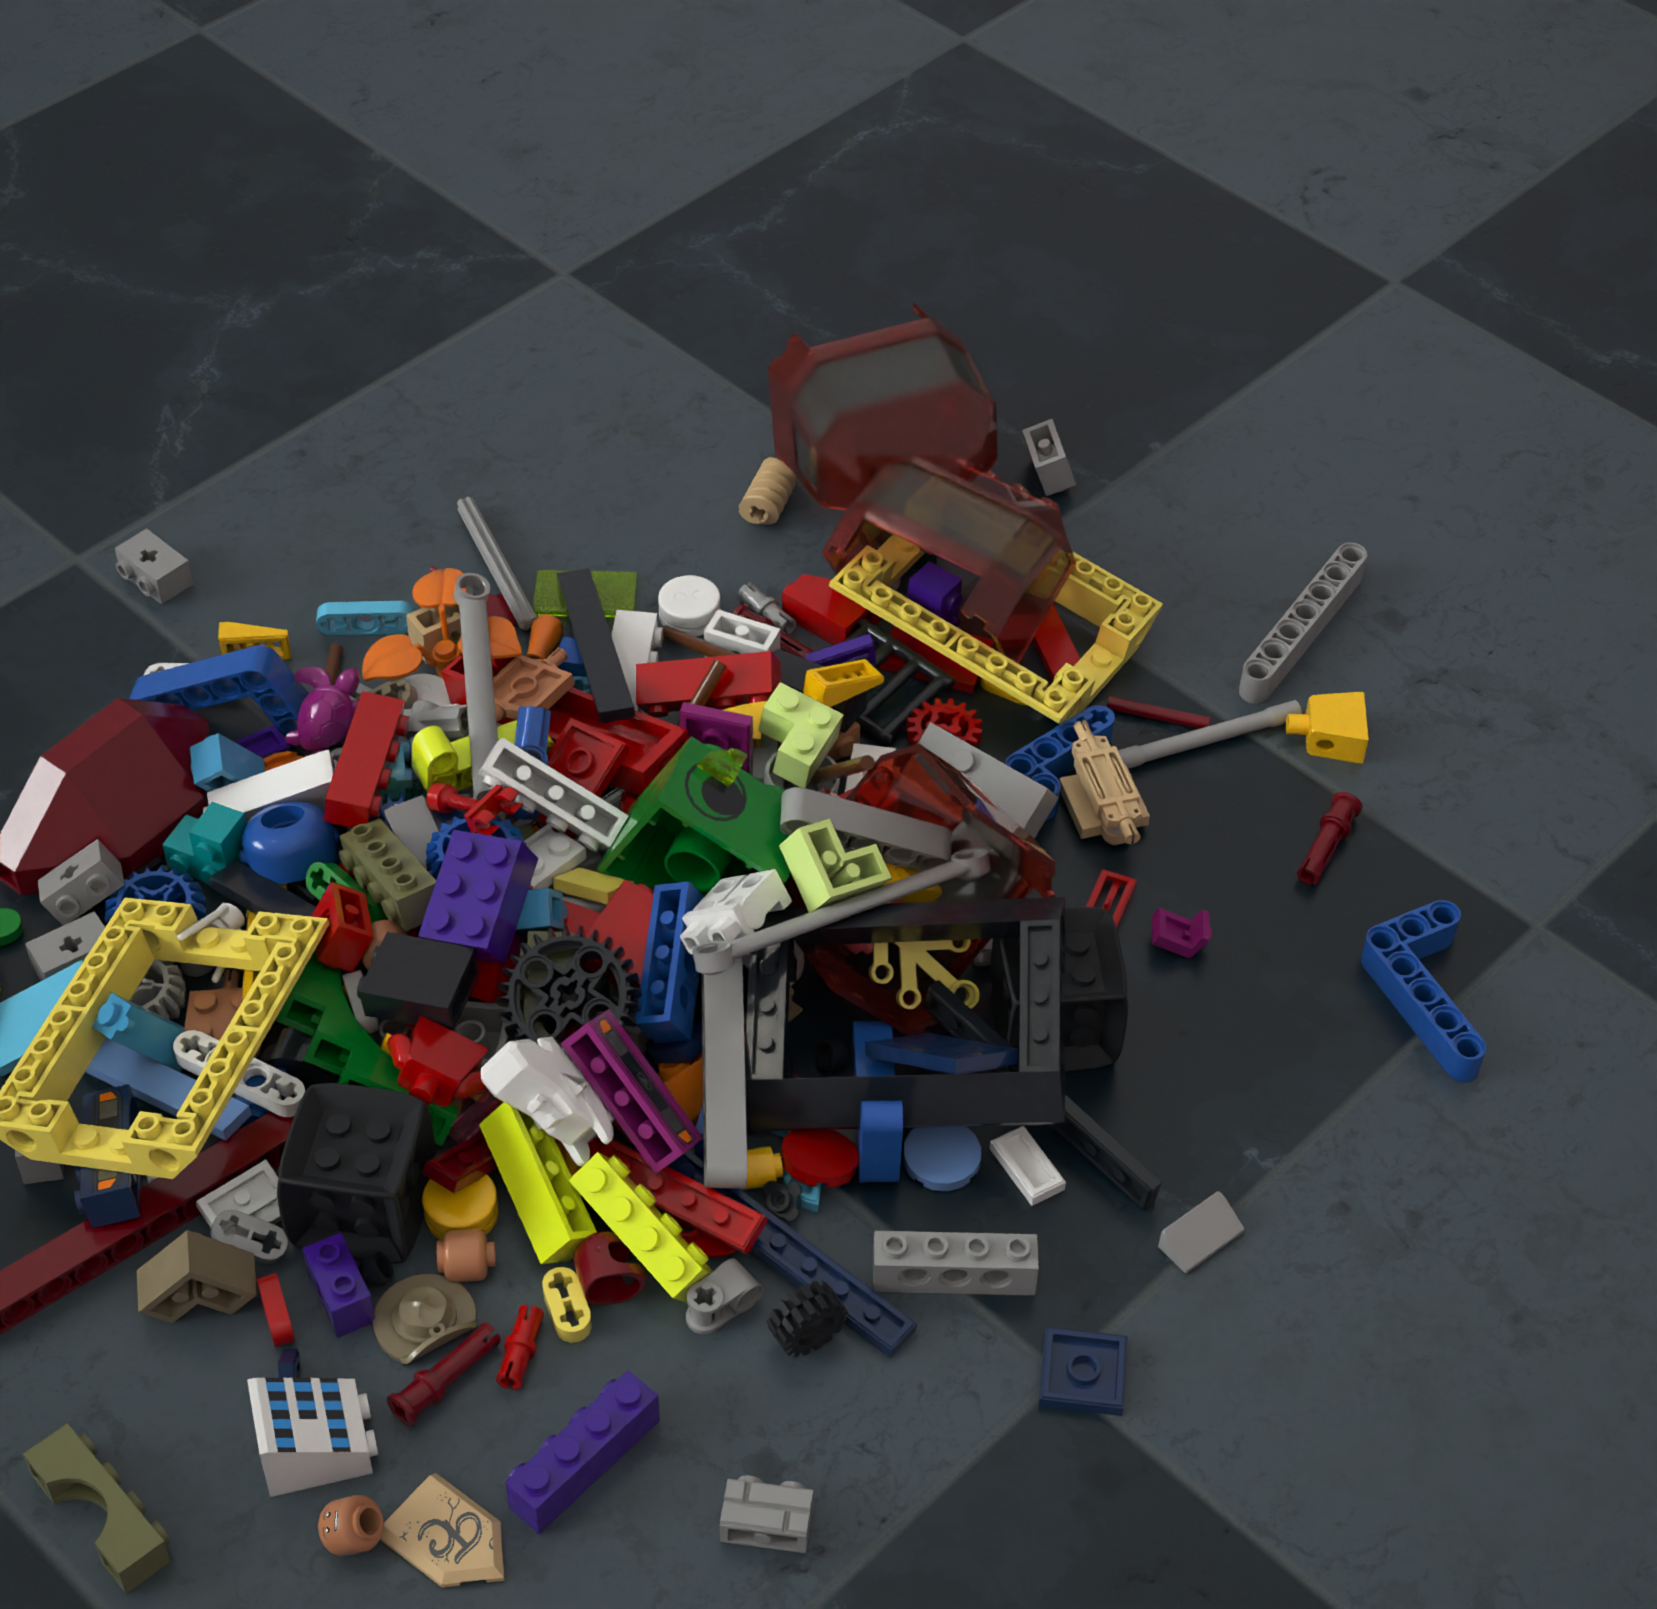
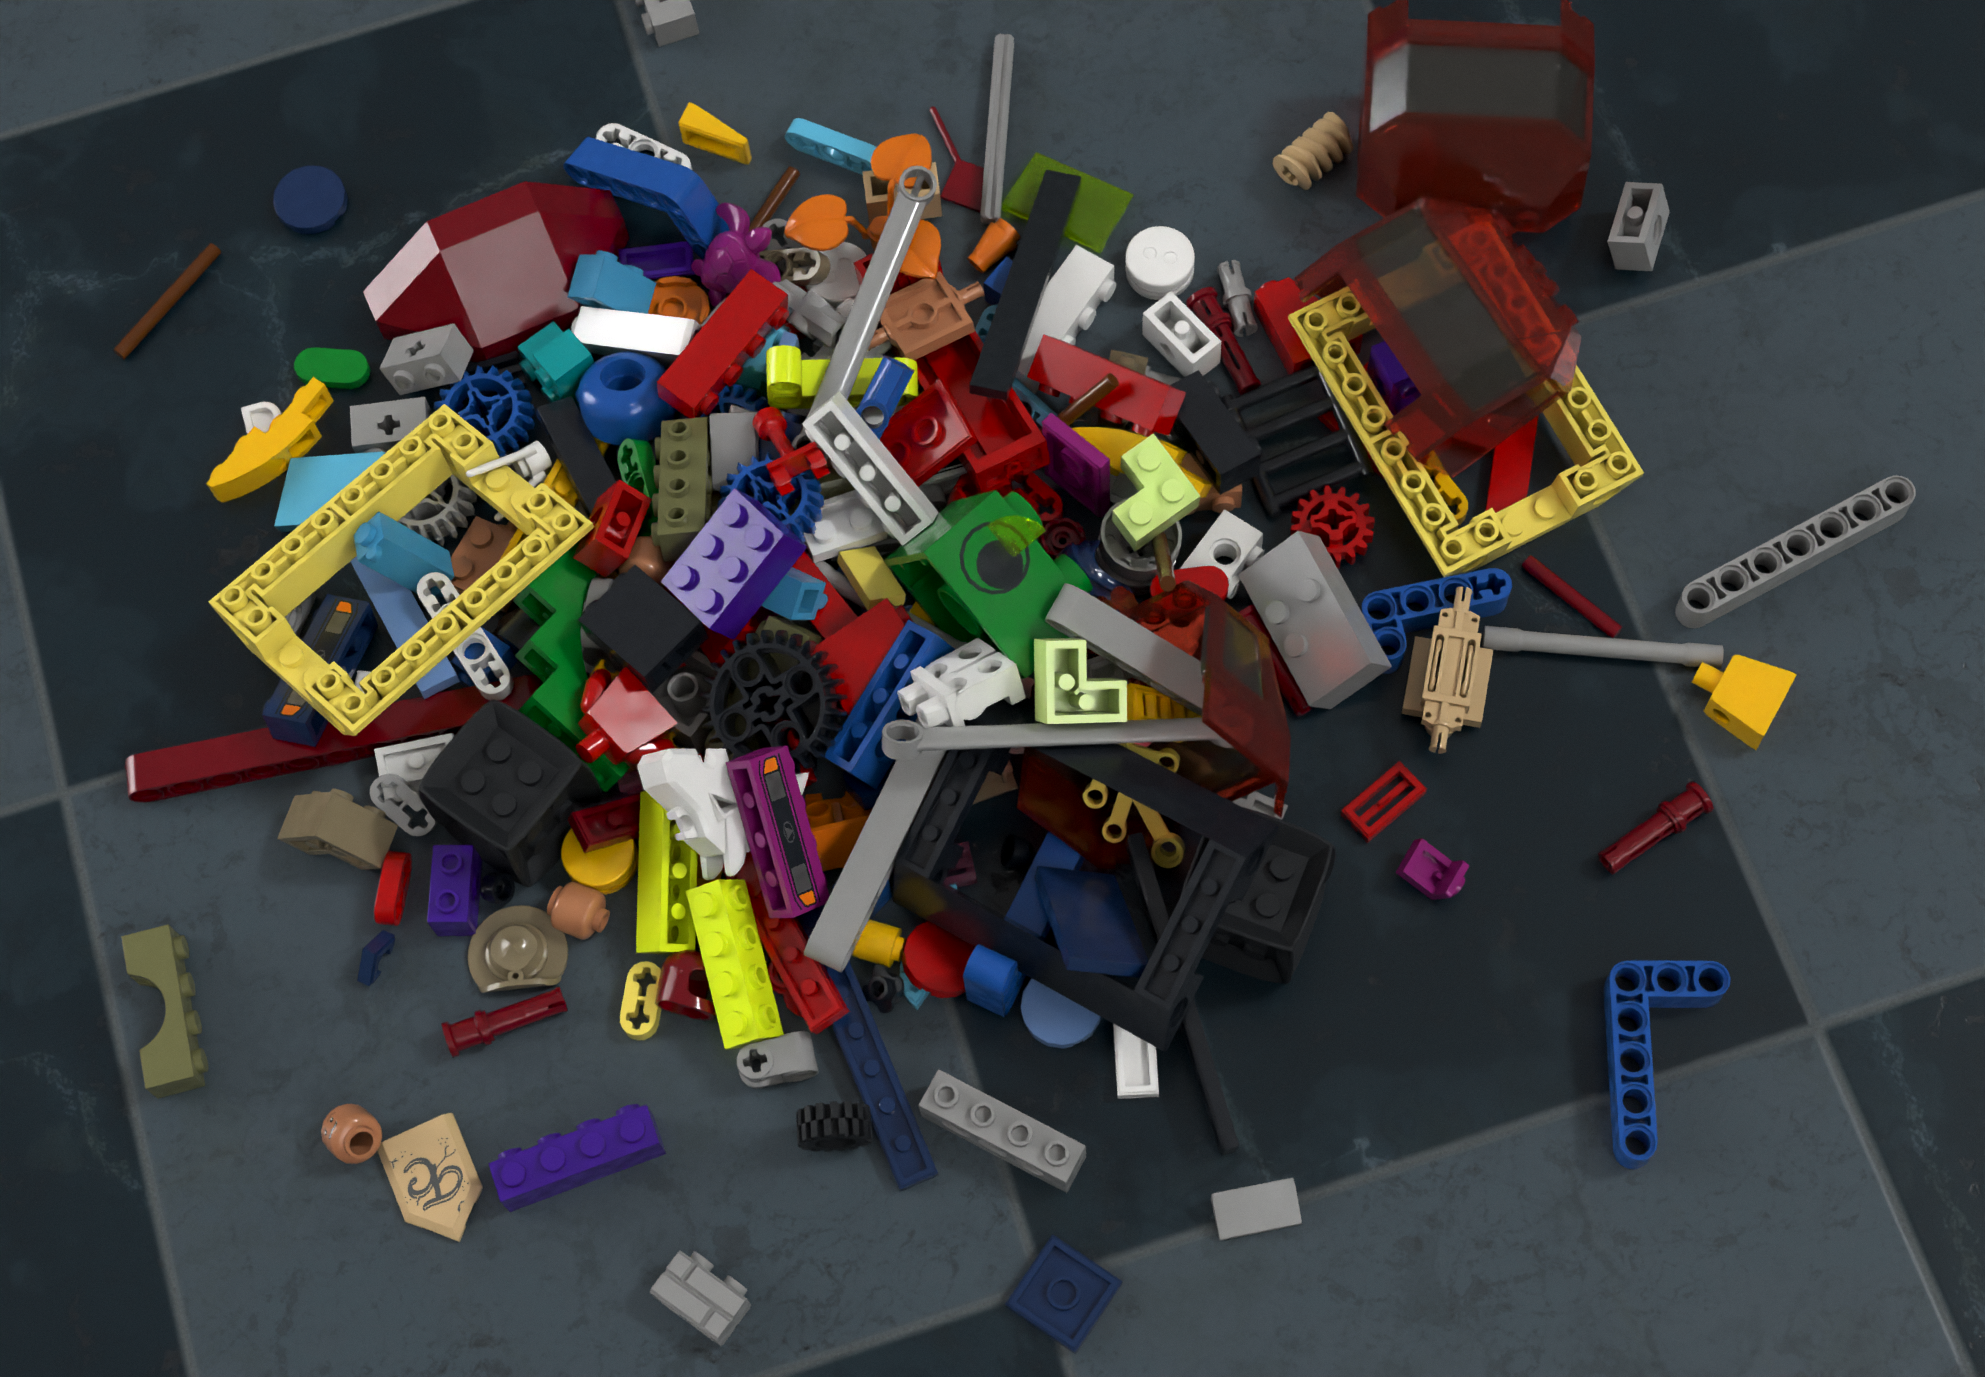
camera: 35 degrees right, 20 degrees up
white slope [247,1378,378,1497] -> none
red pin [496,1304,544,1390] -> none
reddish brown bar [663,625,736,657] -> none
yellow slope [803,659,884,707] -> none
dark purple tile [804,634,876,667] -> none

